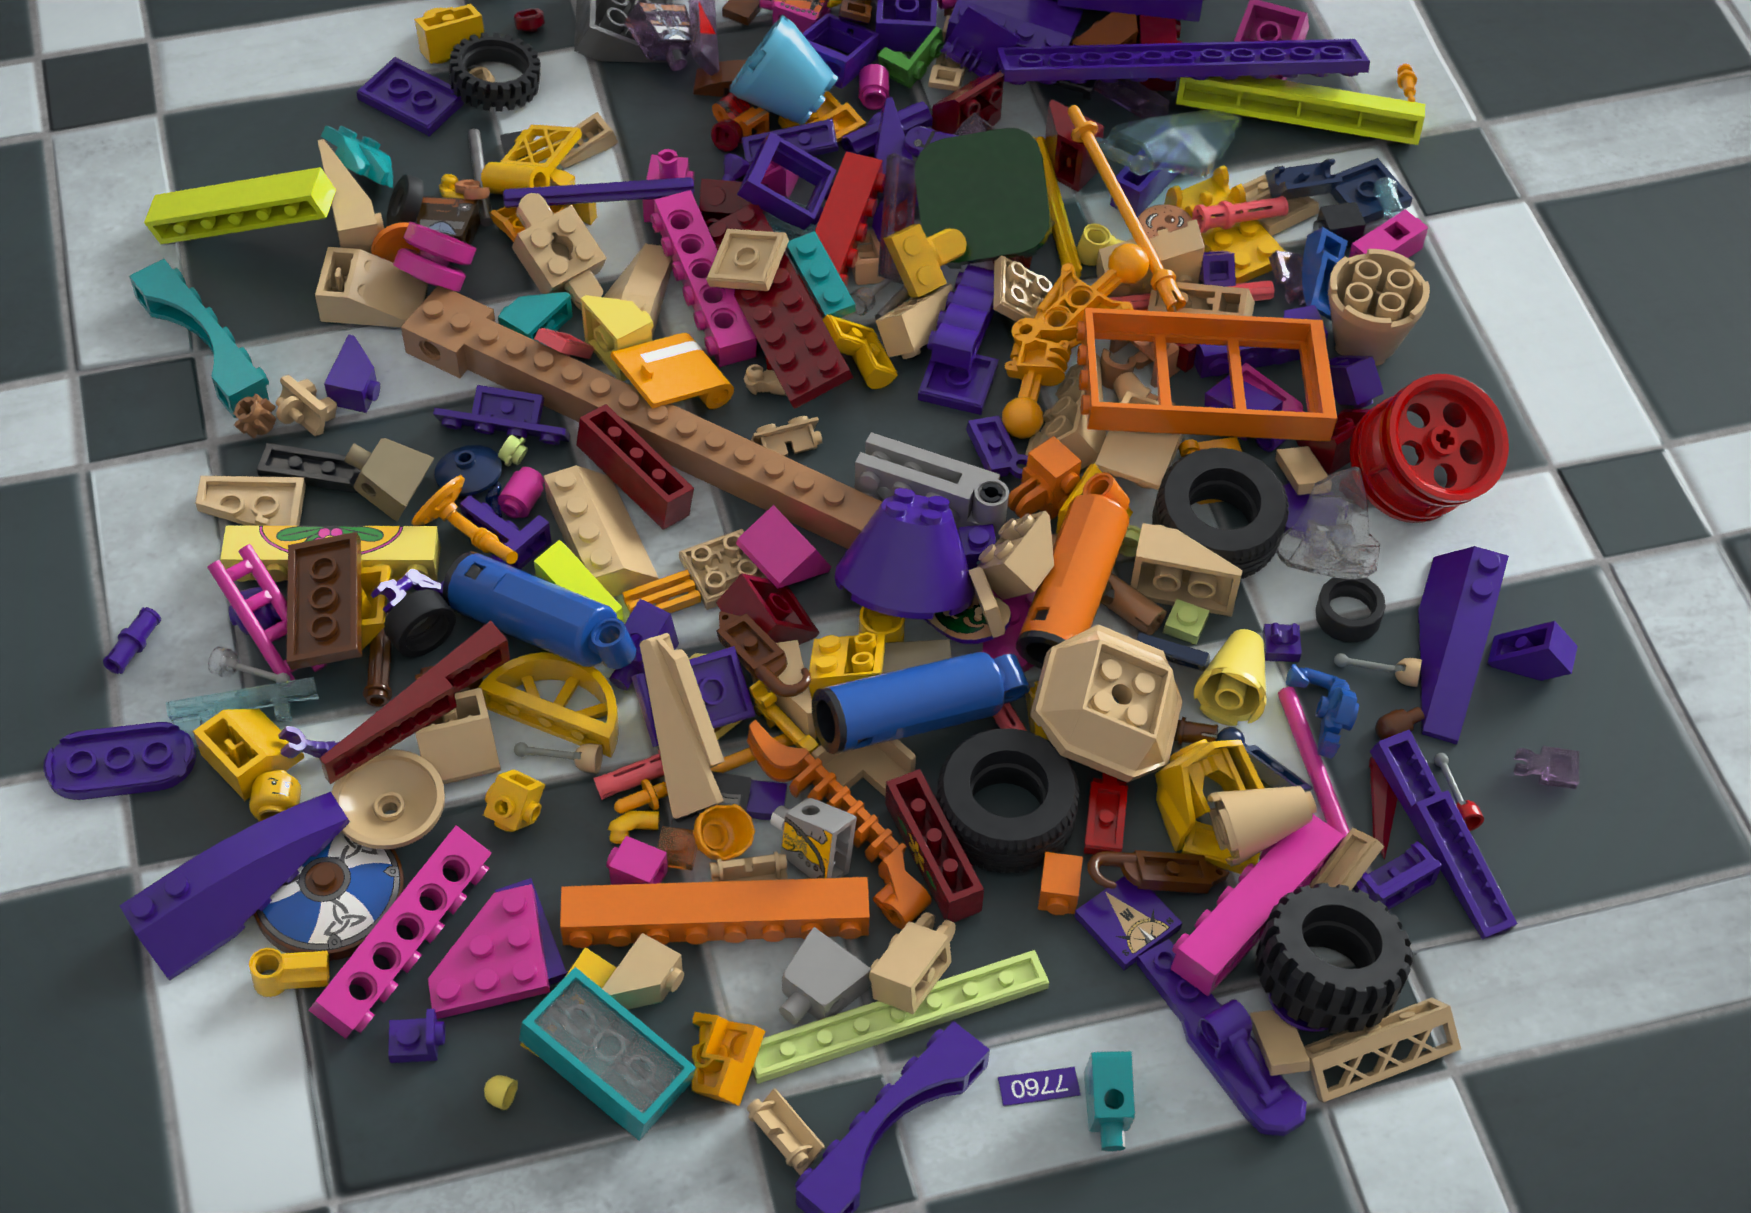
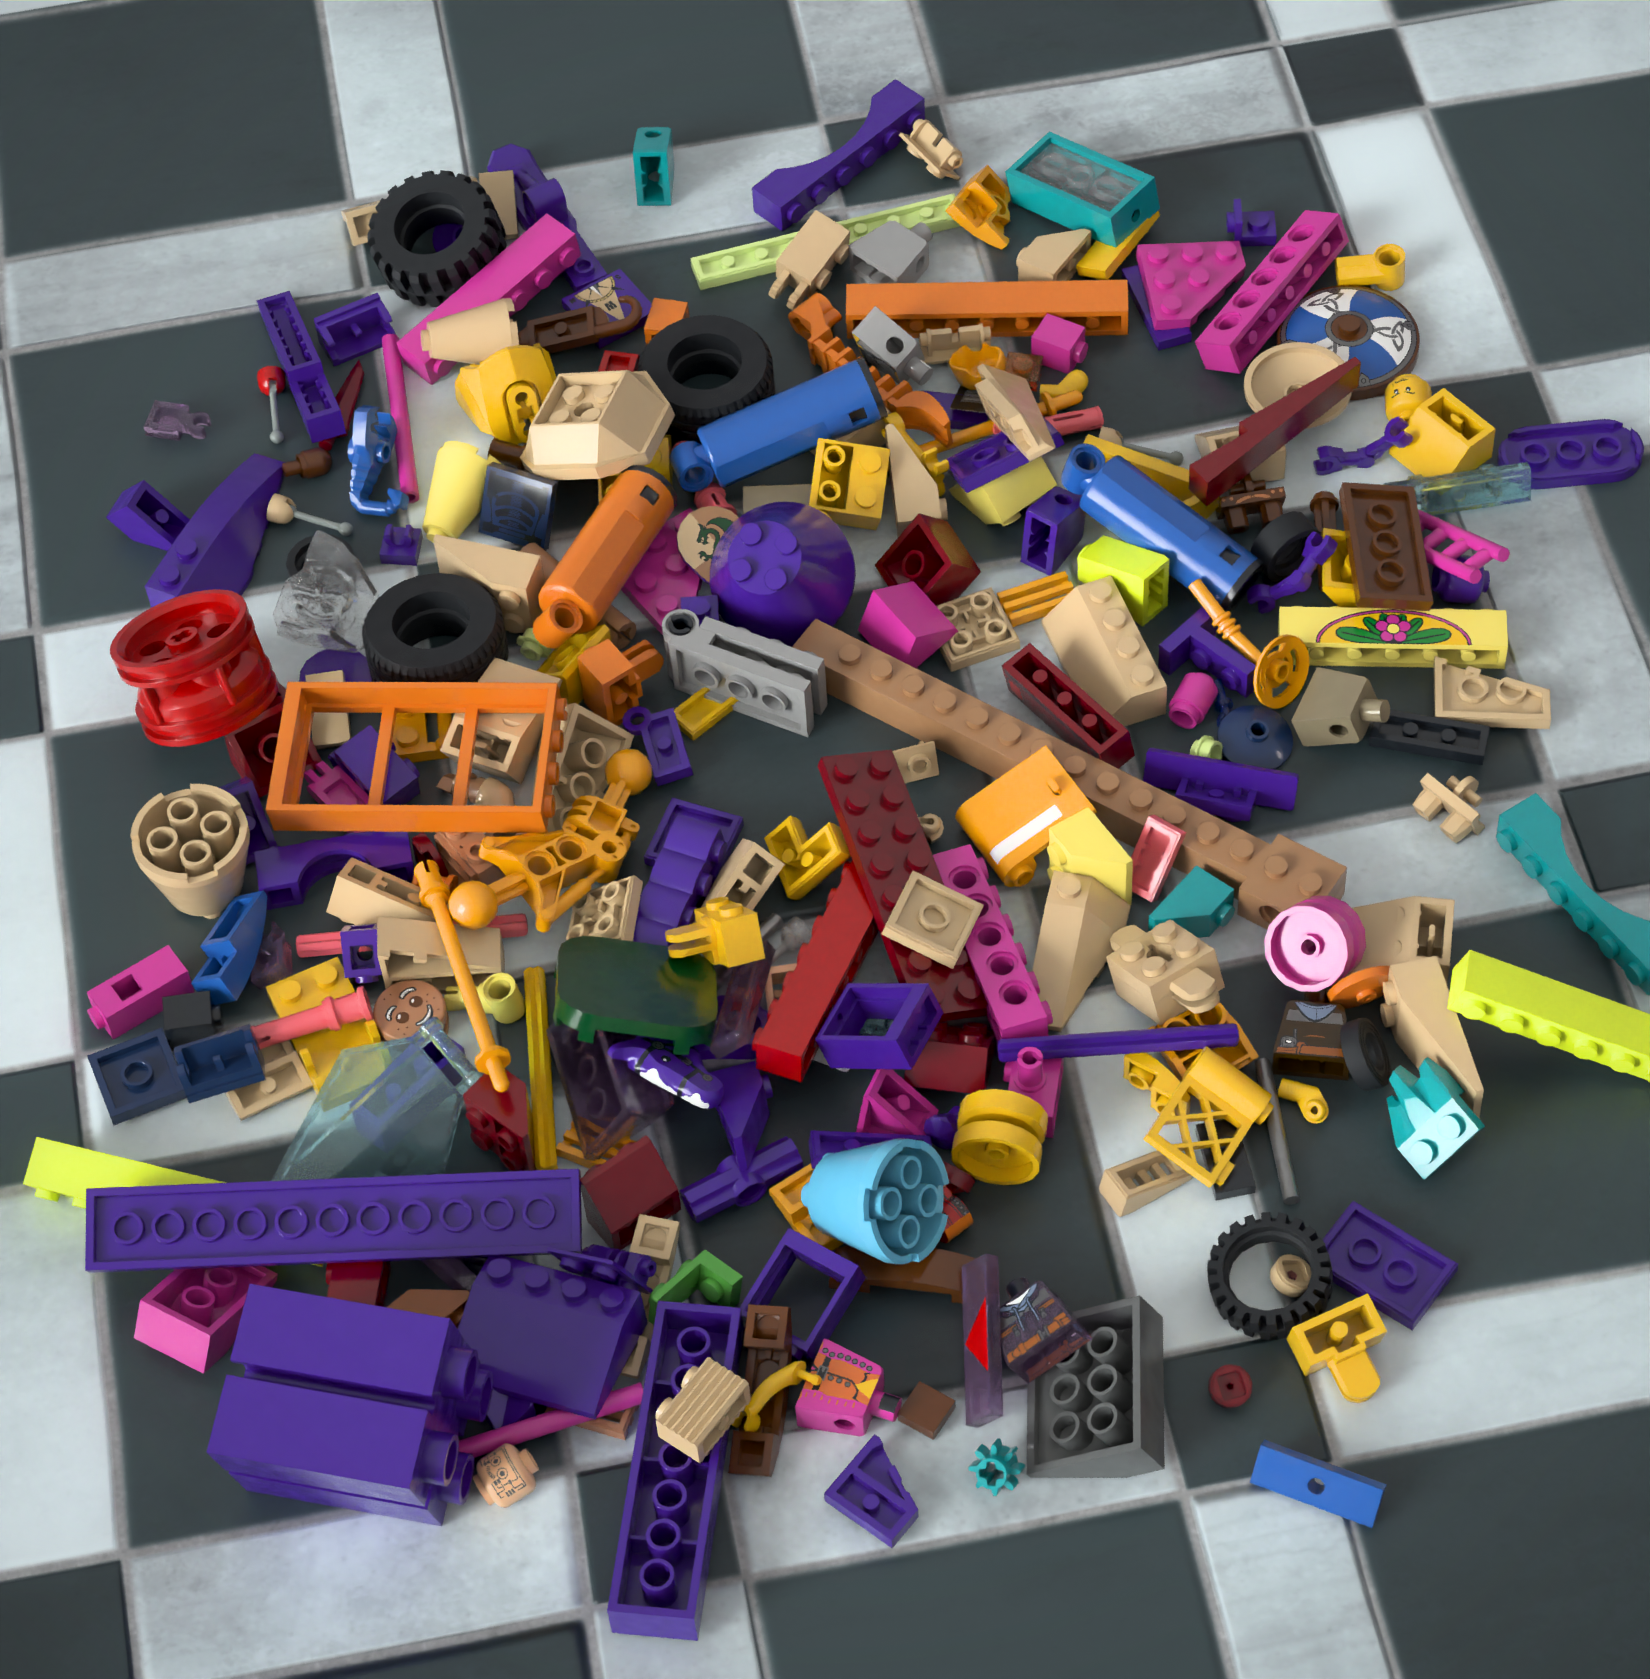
camera: 170 degrees left, 0 degrees up
dark purple pin [103,607,161,674] -> none
dark purple wedge [119,791,350,980] -> none
hinge [208,646,291,687] -> none
medium nougat gear [233,394,277,438] -> none
dark purple slope [324,334,380,413] -> none
nougat piece [455,179,490,200] -> none
yellow brick [483,769,546,832] -> none
light yellow hinge [484,1075,518,1110] -> none
reddish brown plate [716,611,811,698] -> none
teal plate [786,231,856,318] -> none
dark pink brick [859,64,889,110] -> none
dark red brick [885,769,984,922] -> none
tan tile [968,566,1006,638] -> none
tan slope [977,511,1054,600] -> none
dark purple sticker [998,1067,1081,1106] -> none
plate [1216,727,1313,792] -> none
tan tile [1309,827,1384,891] -> none
clear light blue pin [1373,177,1404,219] -> none
light orange piece [1397,64,1417,102] -> none
none -> yellow wheel [951,1089,1048,1185]

